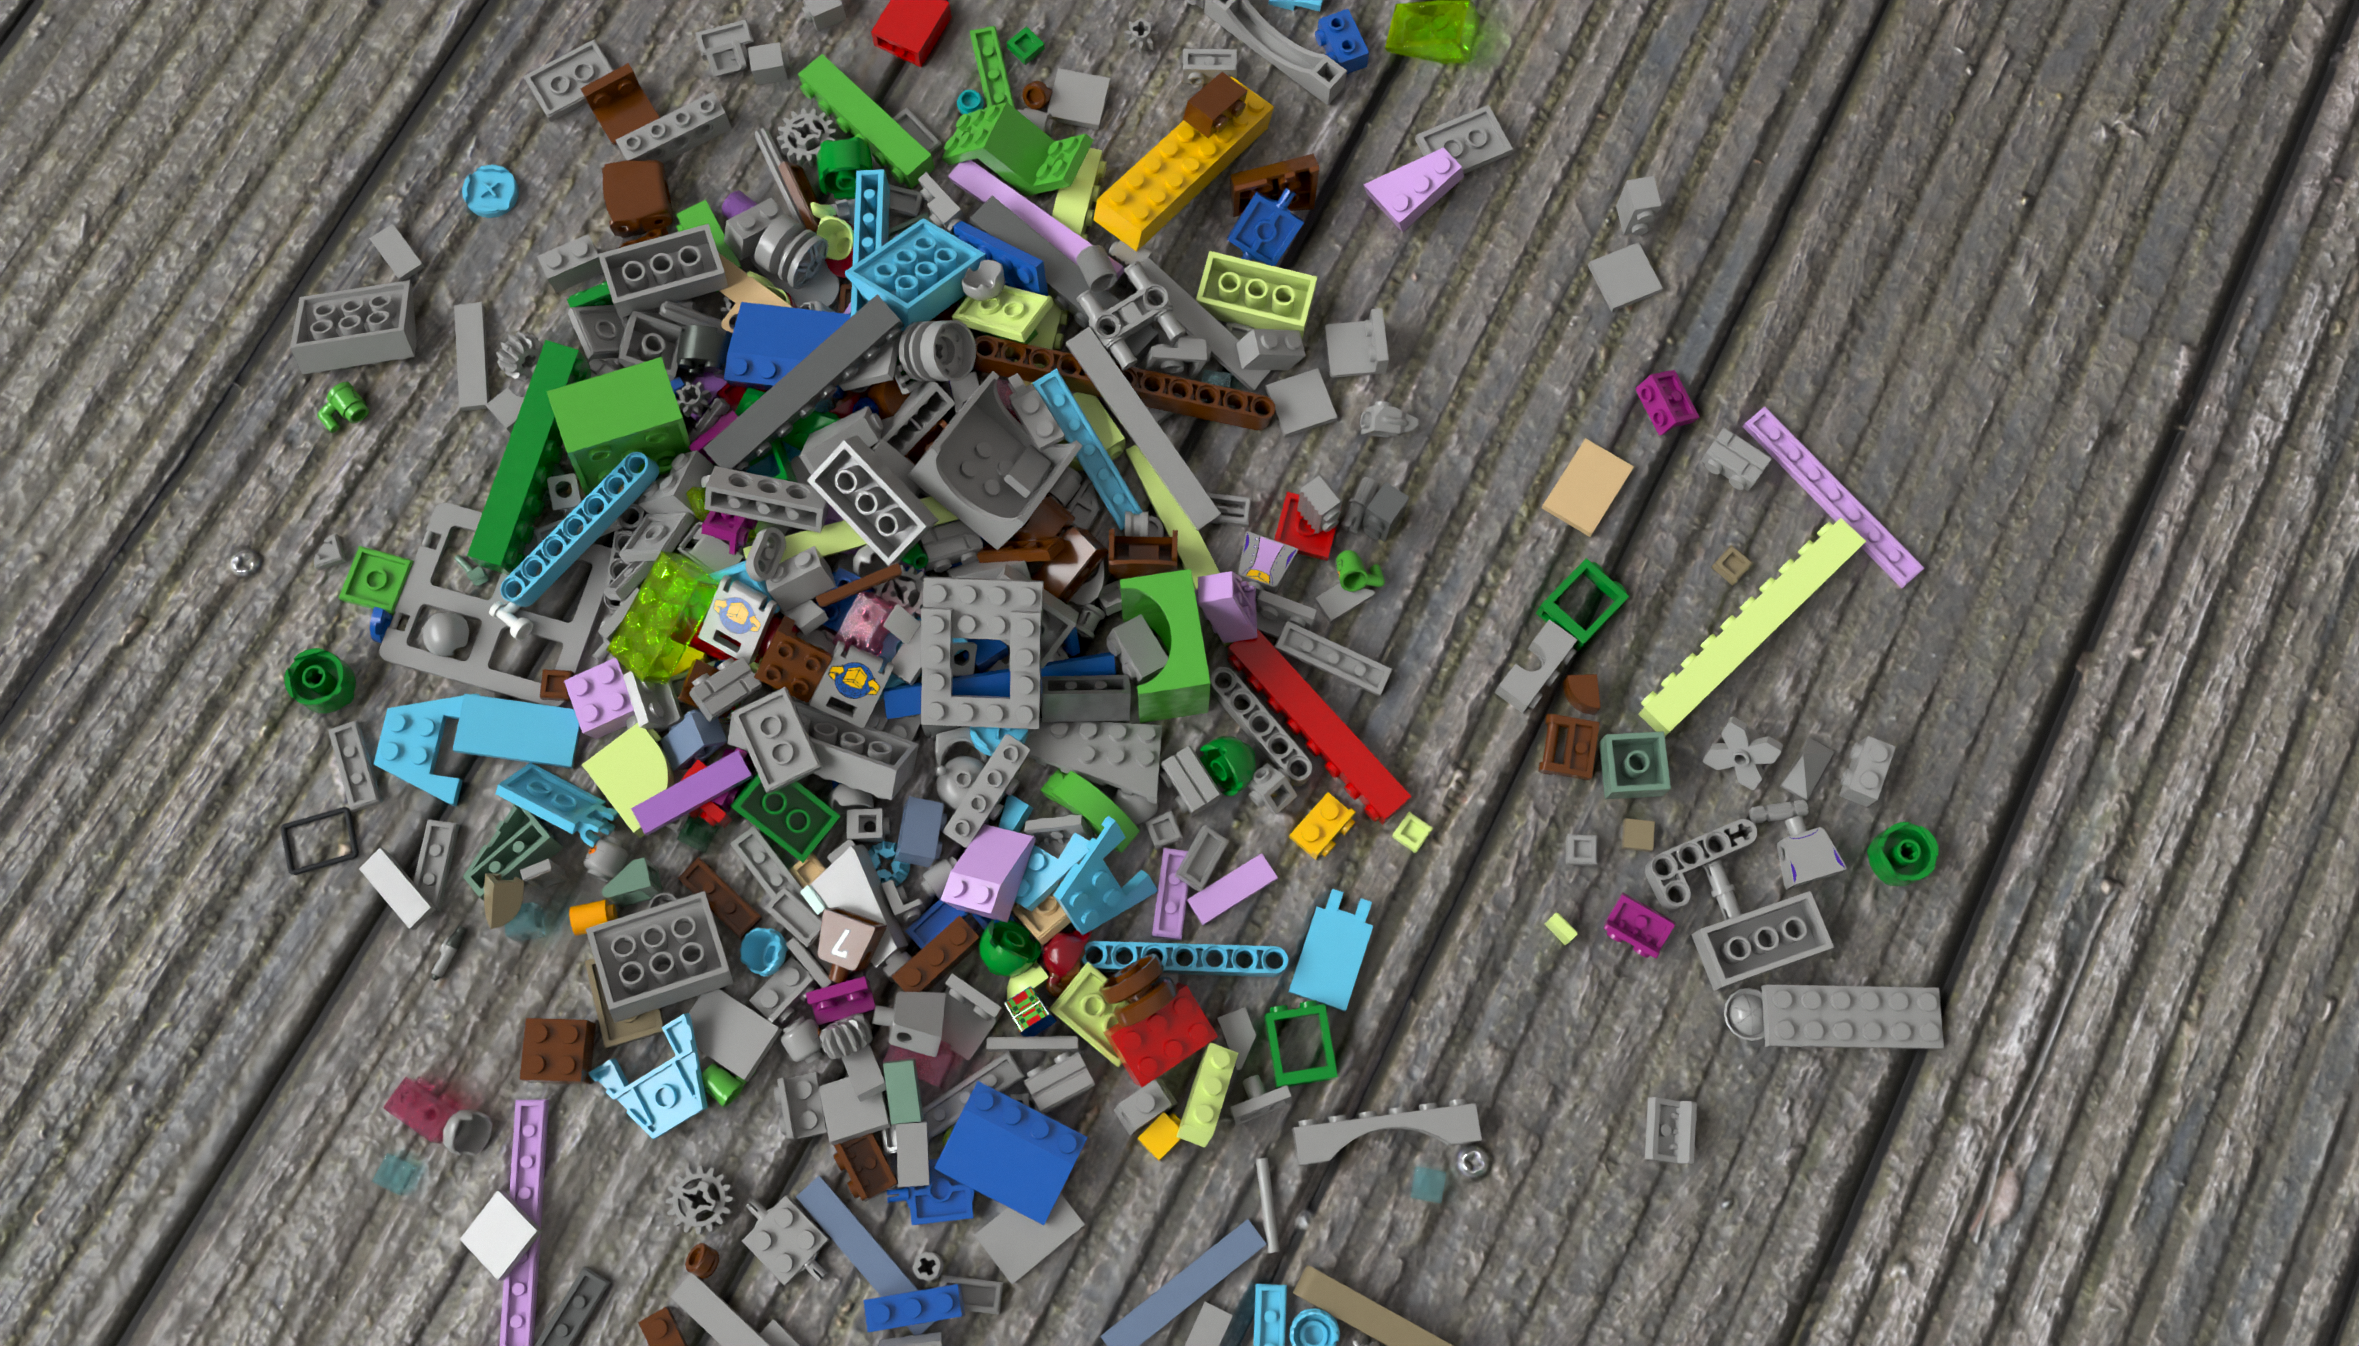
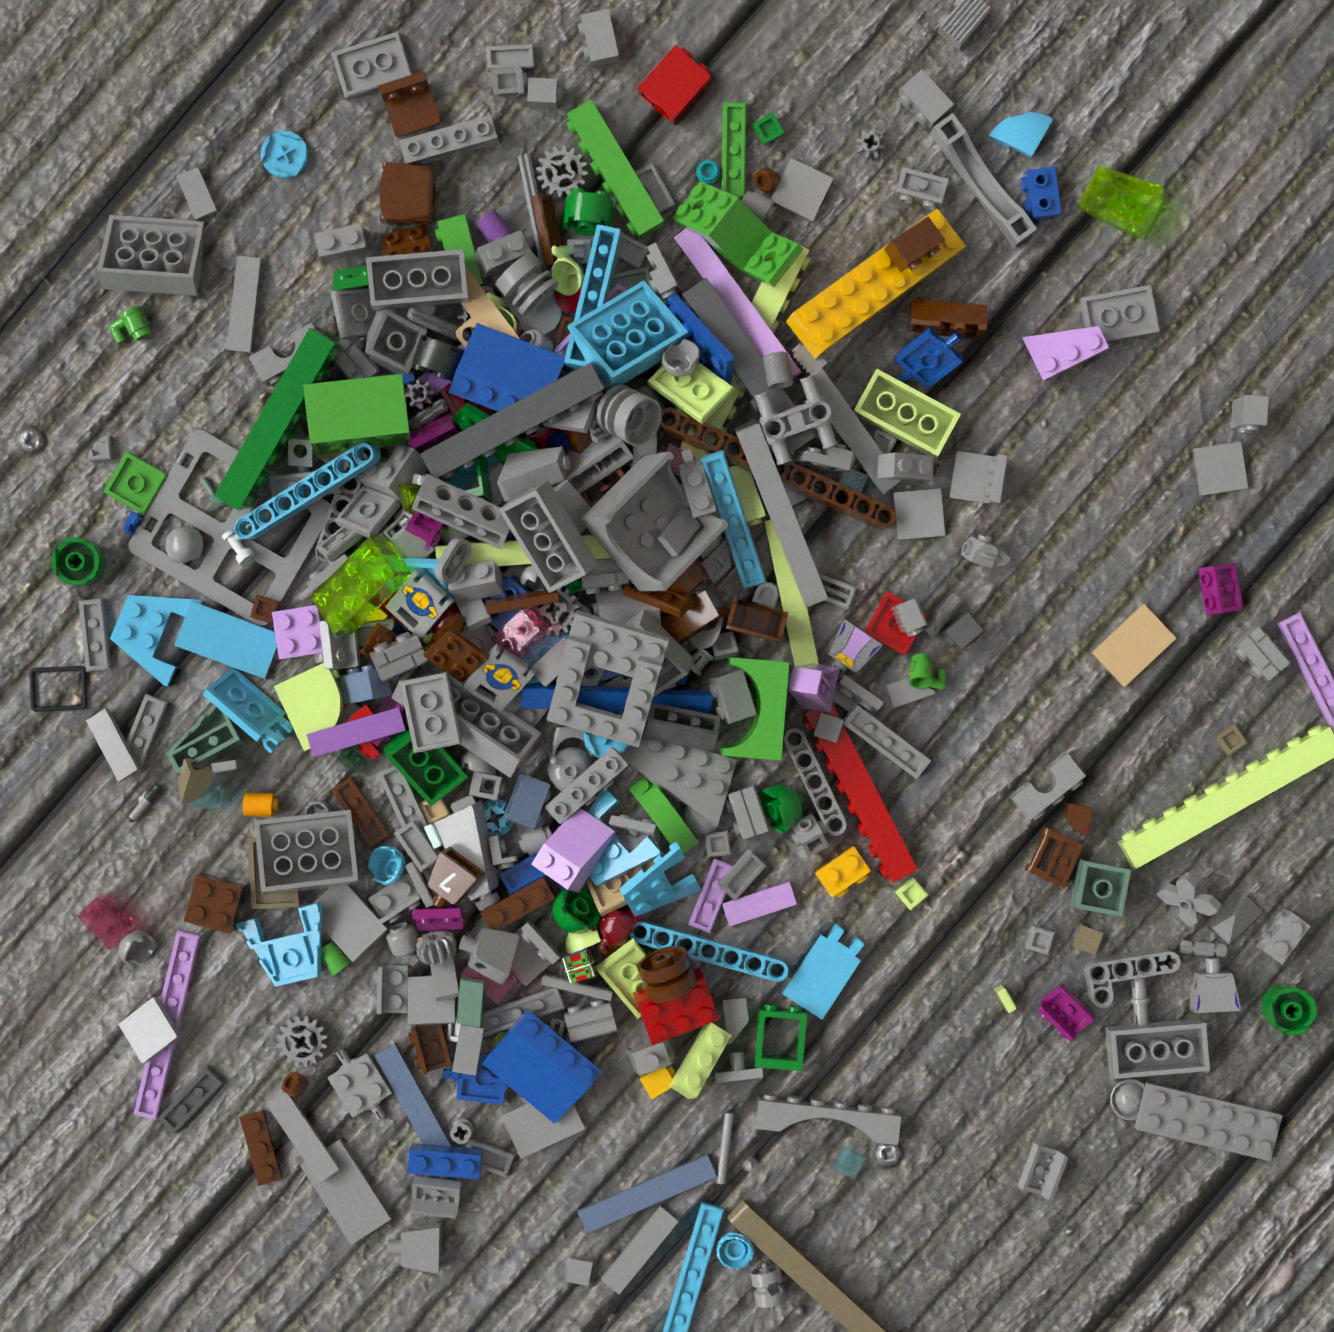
camera: 15 degrees right, 15 degrees up
clear light blue tile [372,1153,417,1195] -> none
light grey gear [496,331,543,381] -> none
light grey head [584,836,629,882] -> none
sand green tile [602,857,663,907] -> none
white sticker [884,604,920,644] -> none
light grey wheel [1125,511,1149,537] -> none
green window [1536,558,1629,652] -> none
none -> light grey tile [813,713,844,743]

